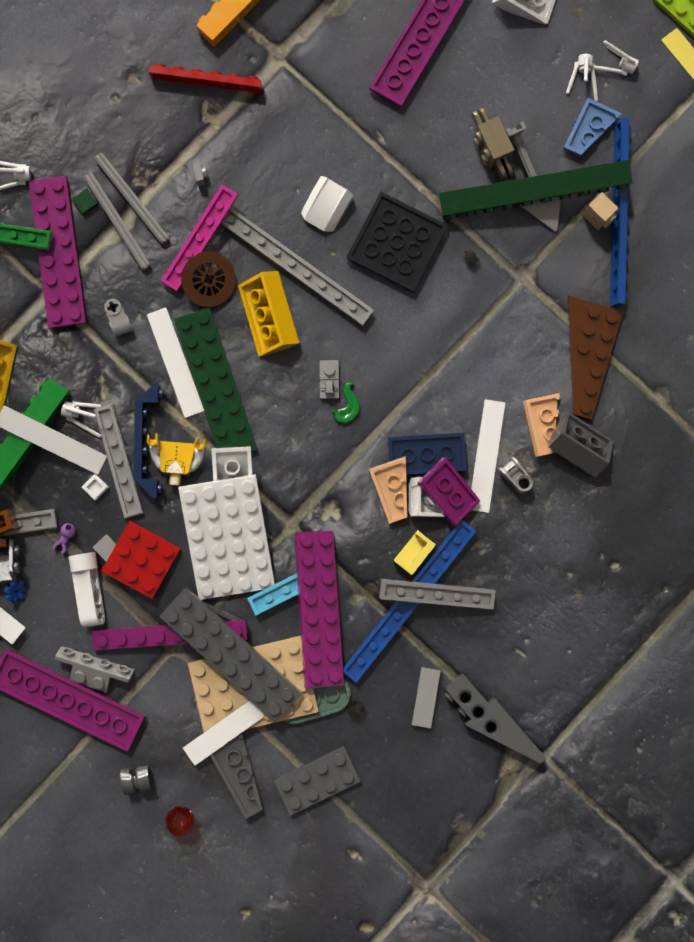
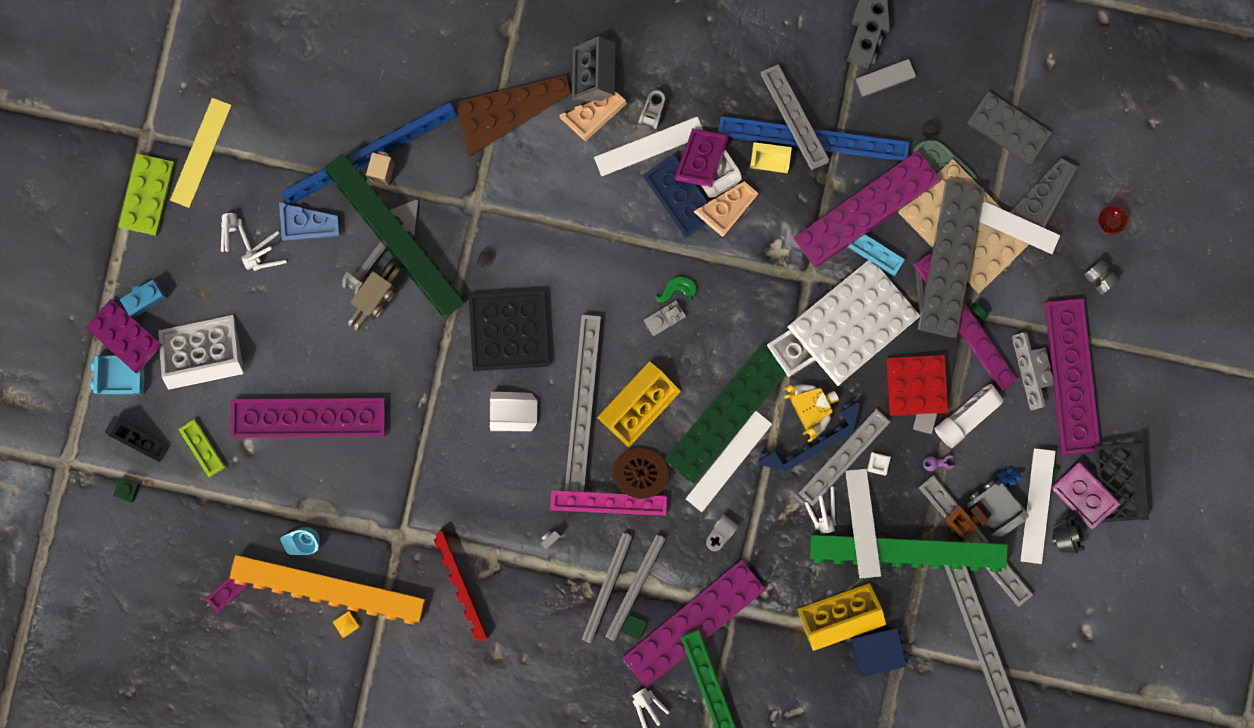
camera: 115 degrees left, 0 degrees up
none -> dark green tile [970,303,989,320]

